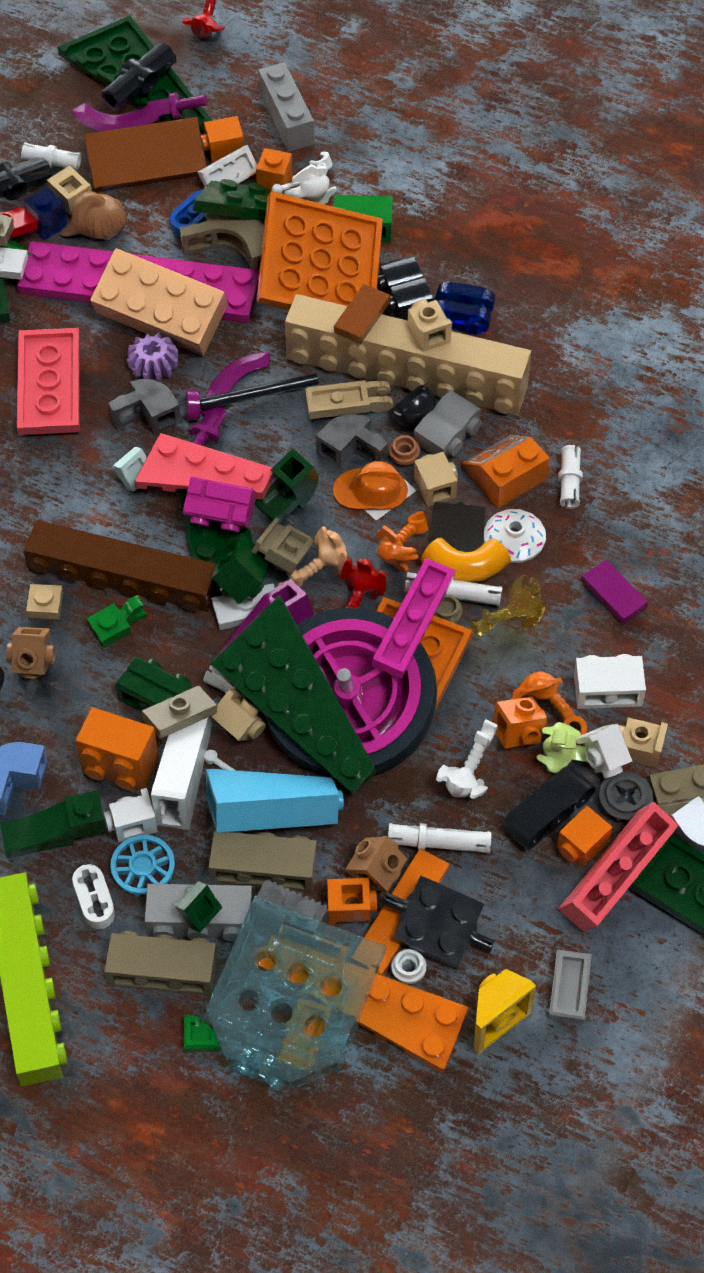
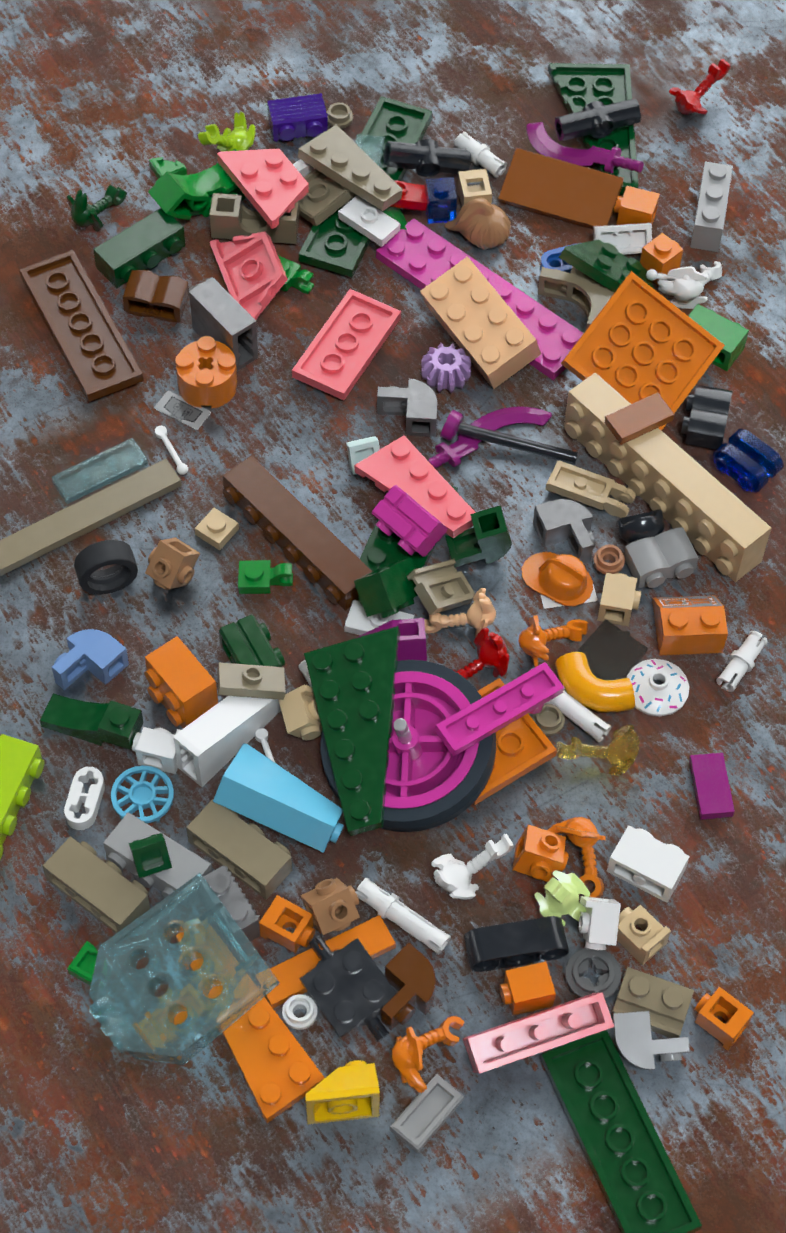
camera: 30 degrees right, 0 degrees up
tan brick [408,300,452,352] -> none
none -> reddish brown brick [381,943,436,1031]
none -> orange piece [391,1016,464,1093]

